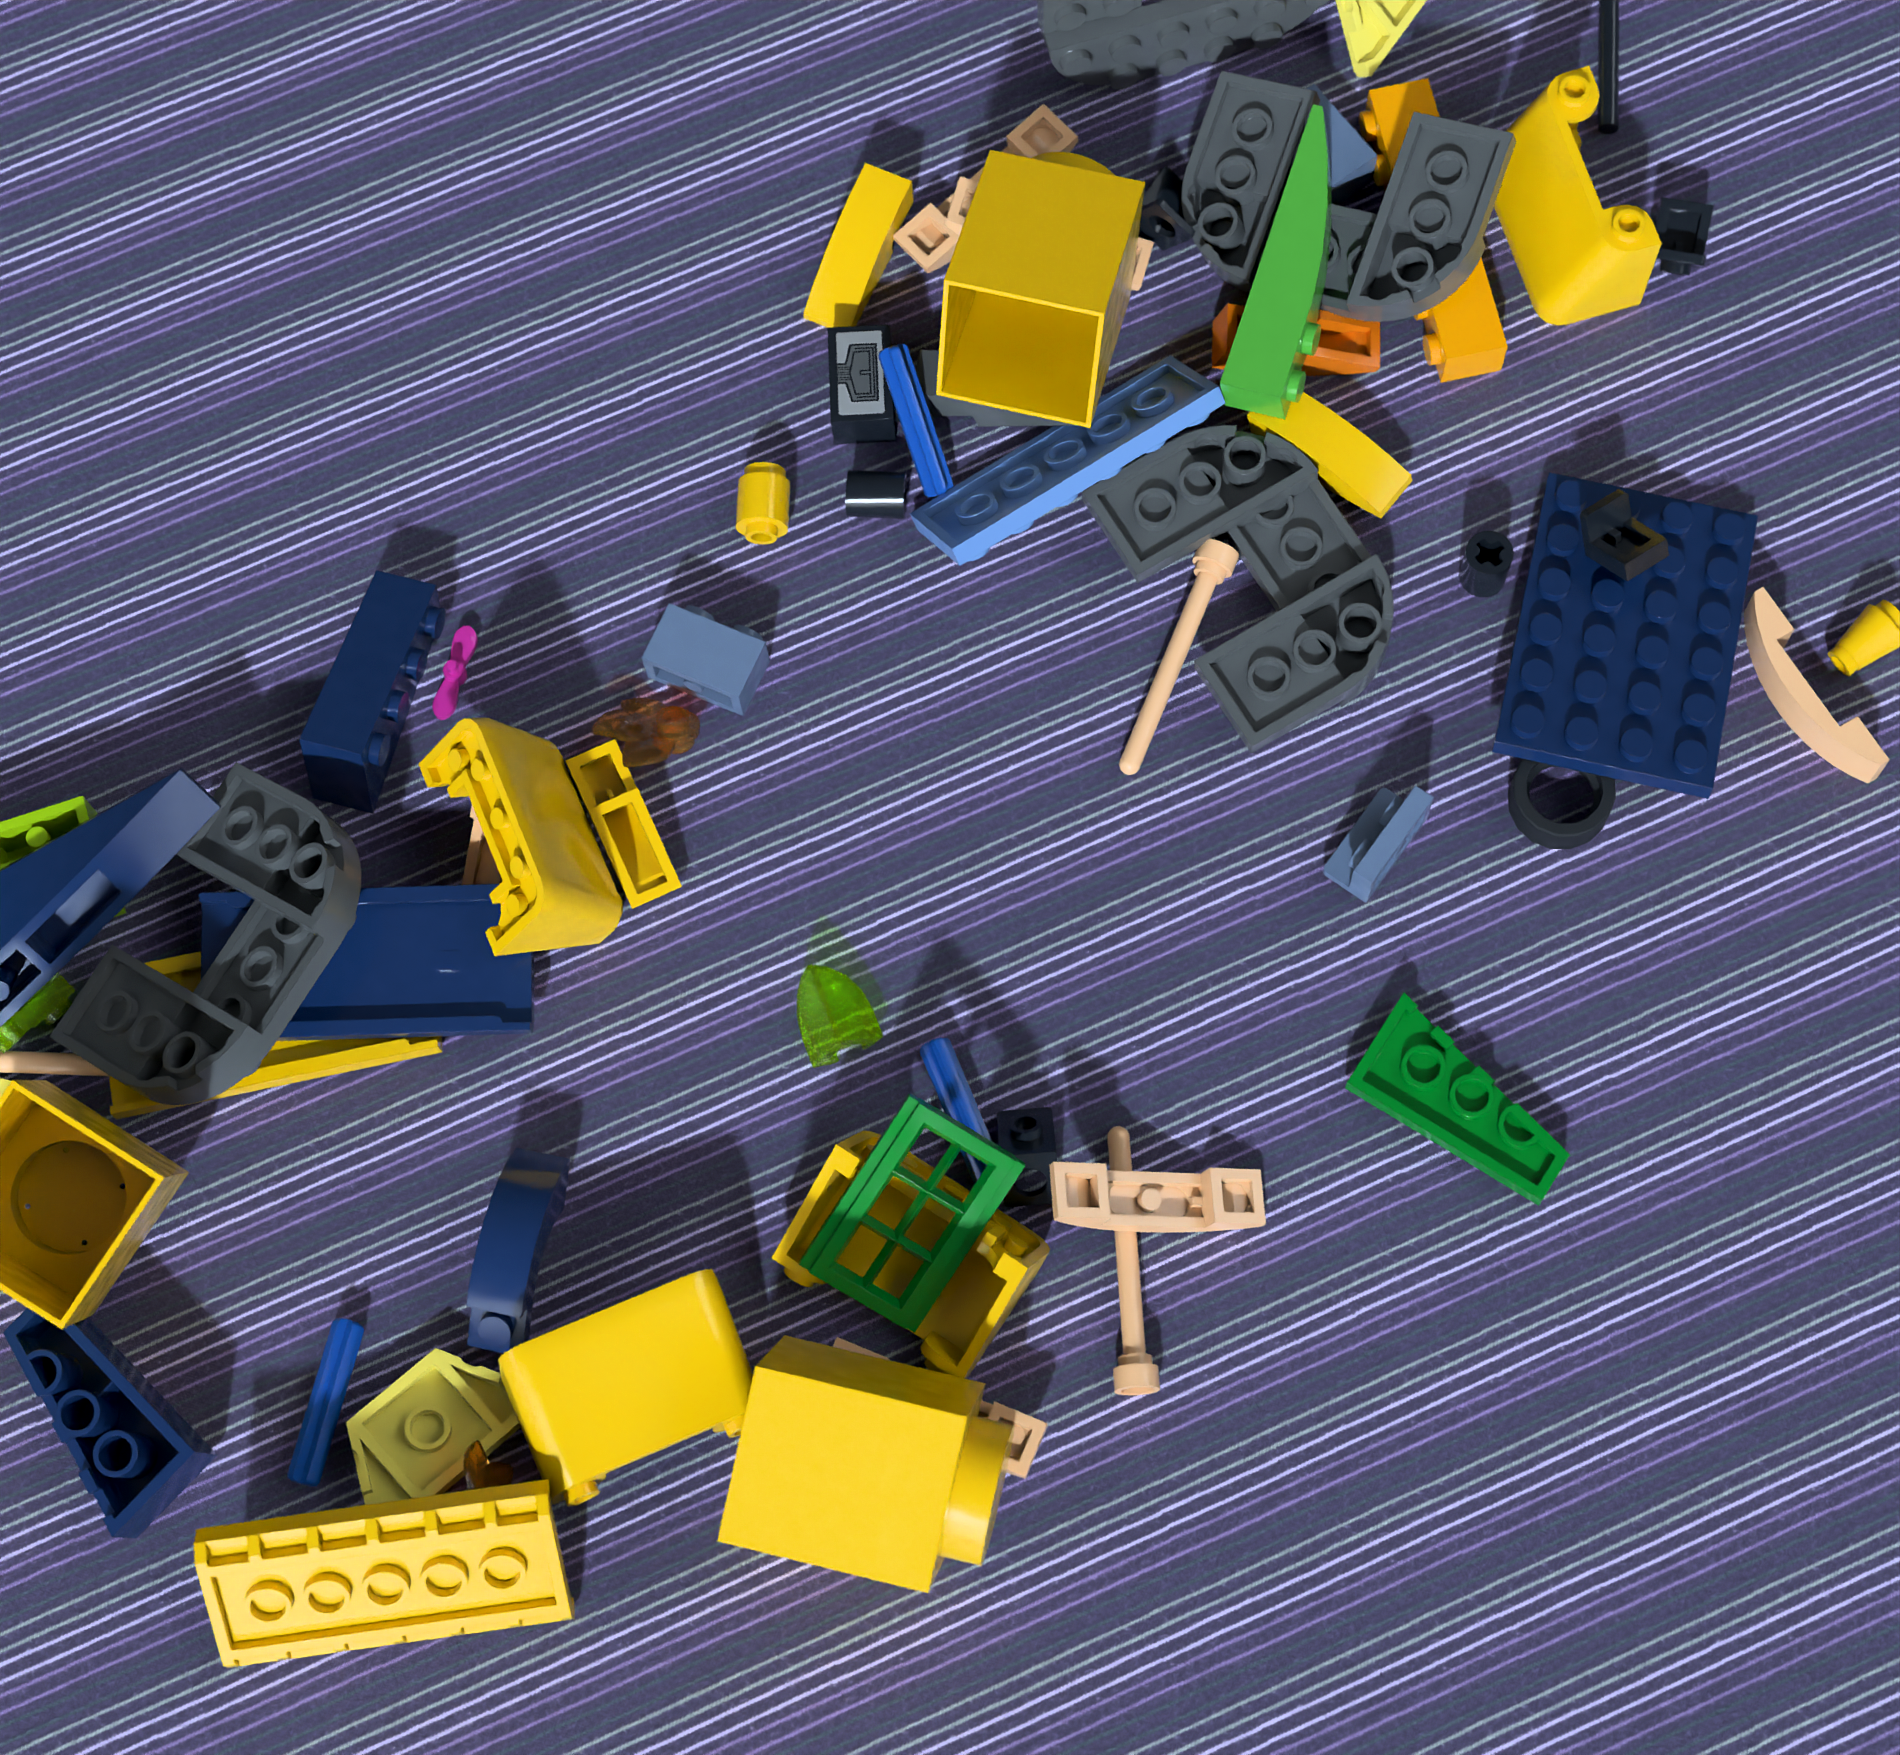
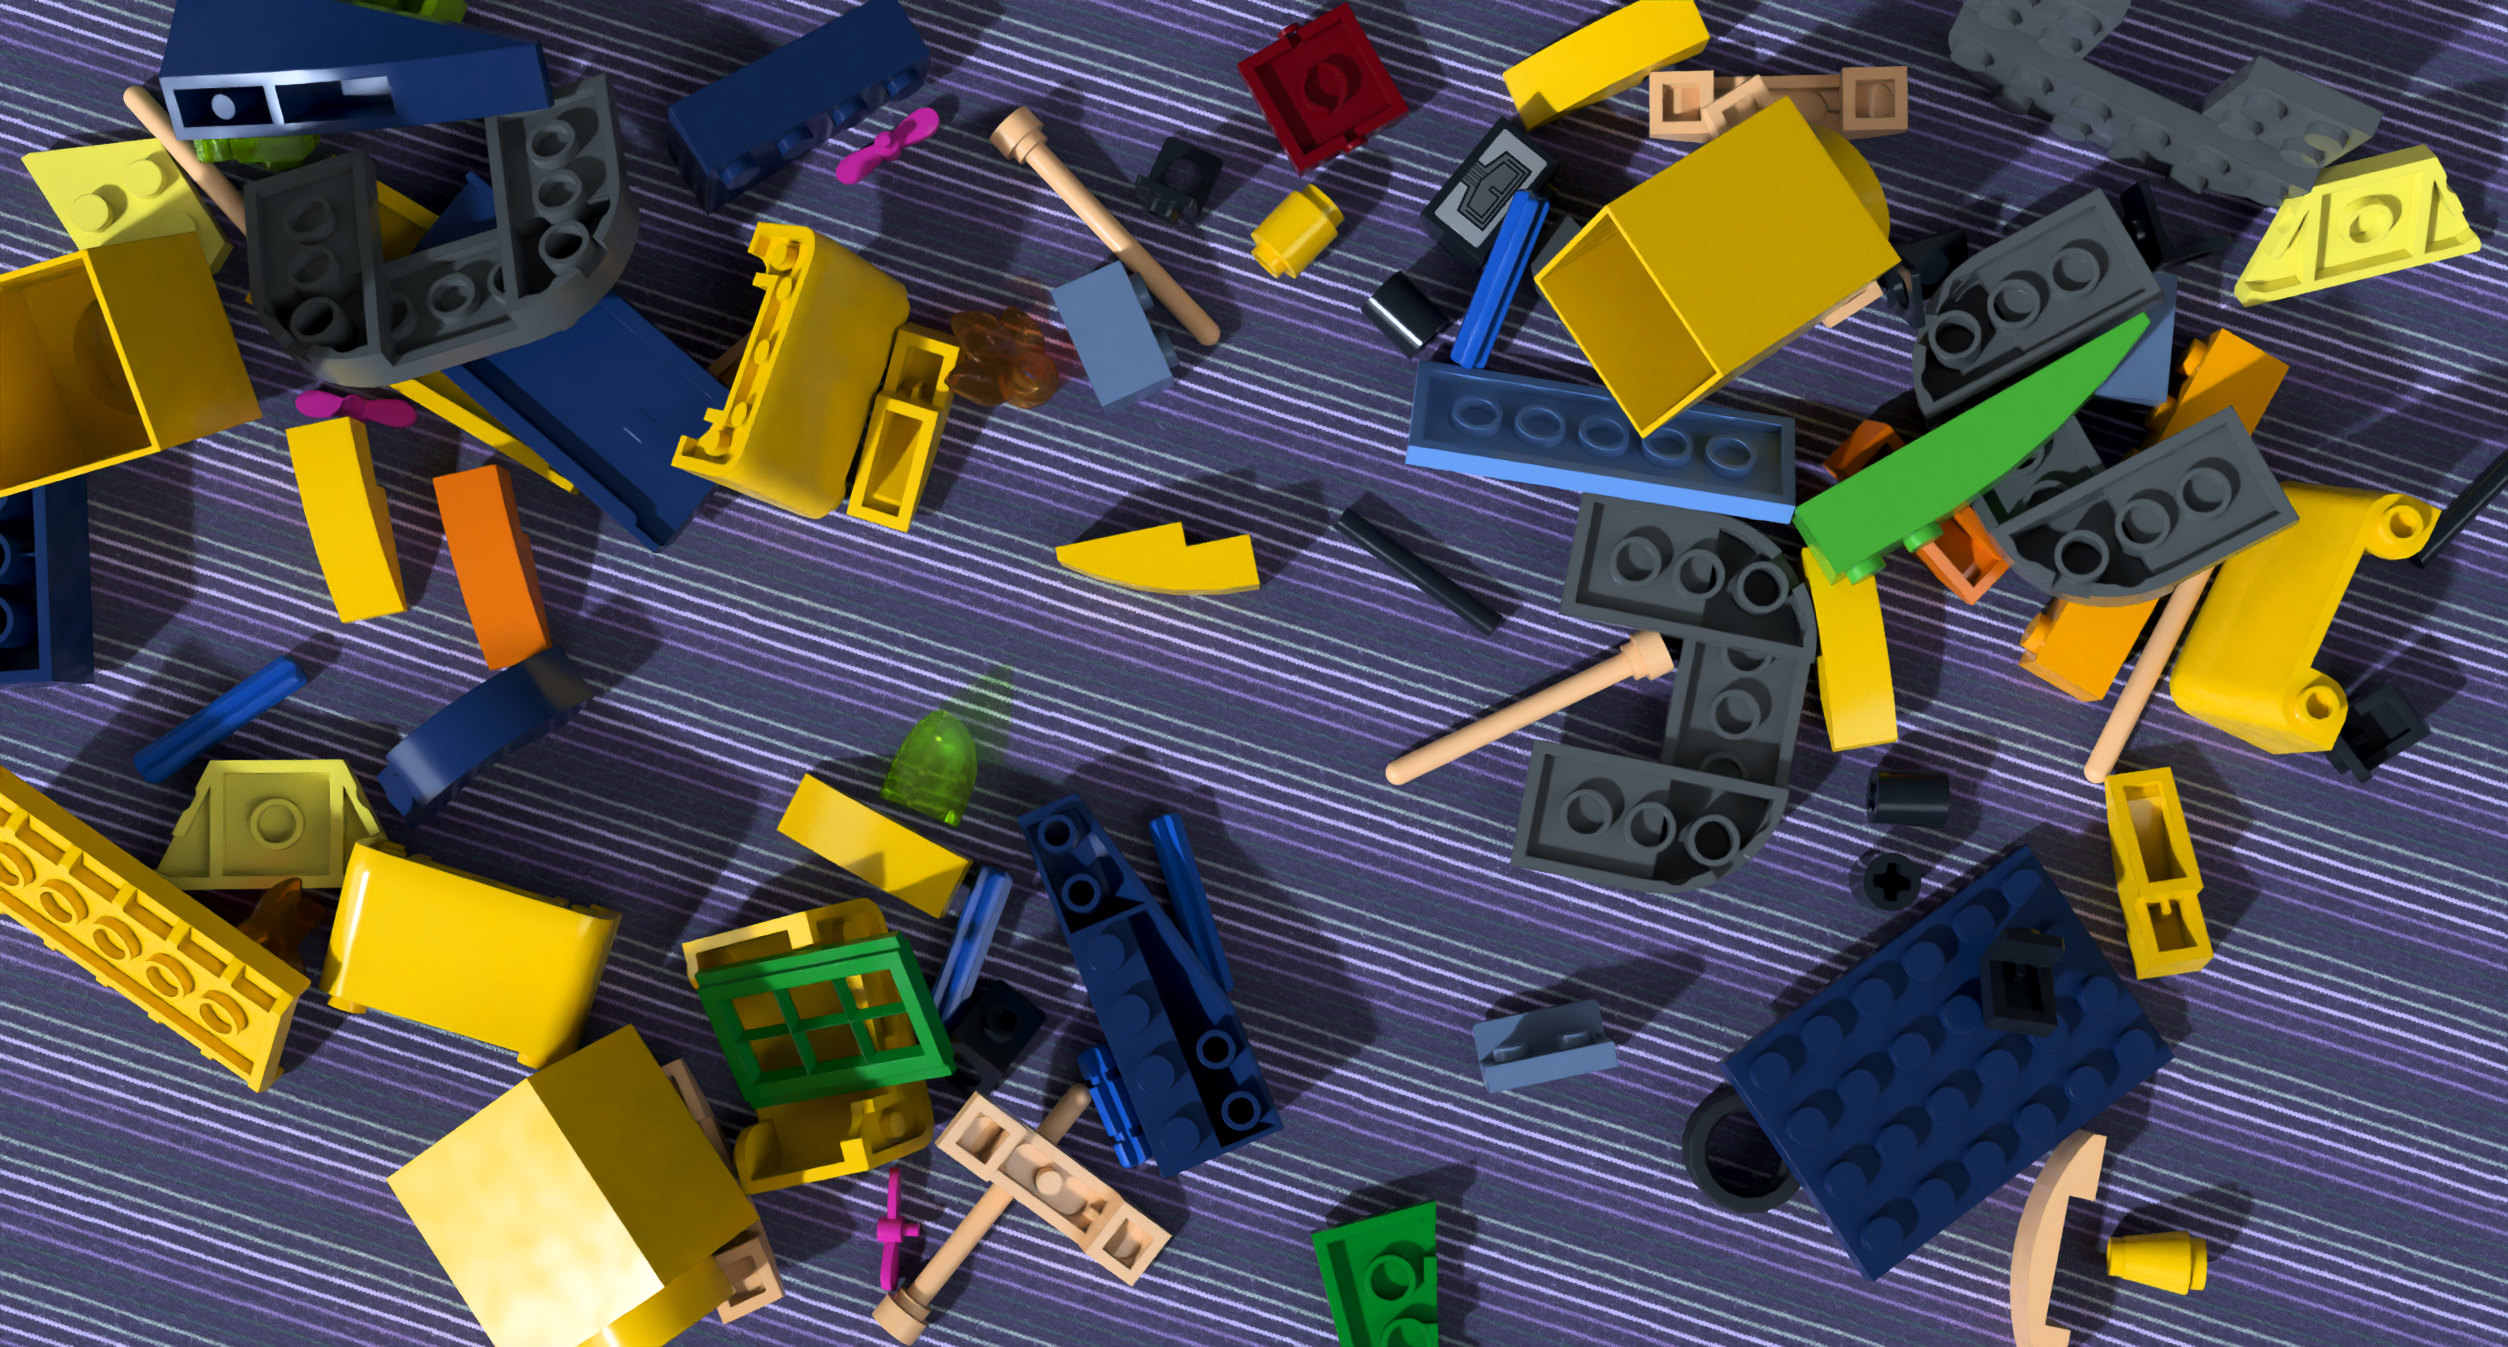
camera: 40 degrees right, 15 degrees up
none -> yellow slope [285,416,408,624]
none -> dark pink piece [295,390,417,428]
none -> orange slope [432,464,552,671]
none -> yellow slope [776,773,973,919]
none -> dark pink piece [877,1167,920,1291]
none -> light nougat piece [990,106,1220,346]
none -> dark blue wedge [1017,792,1285,1180]
none -> yellow slope [1055,522,1260,595]
none -> blue axle [1077,1043,1153,1168]
none -> black bracket [1134,137,1223,227]
none -> blue axle [1148,813,1234,994]
none -> dark red plate [1237,2,1409,178]
none -> black bar [1333,507,1503,637]
none -> black piece [1866,767,1950,828]
none -> light nougat piece [2084,566,2215,783]
none -> yellow slope [2104,767,2214,980]
none -> black bracket [2120,180,2233,273]

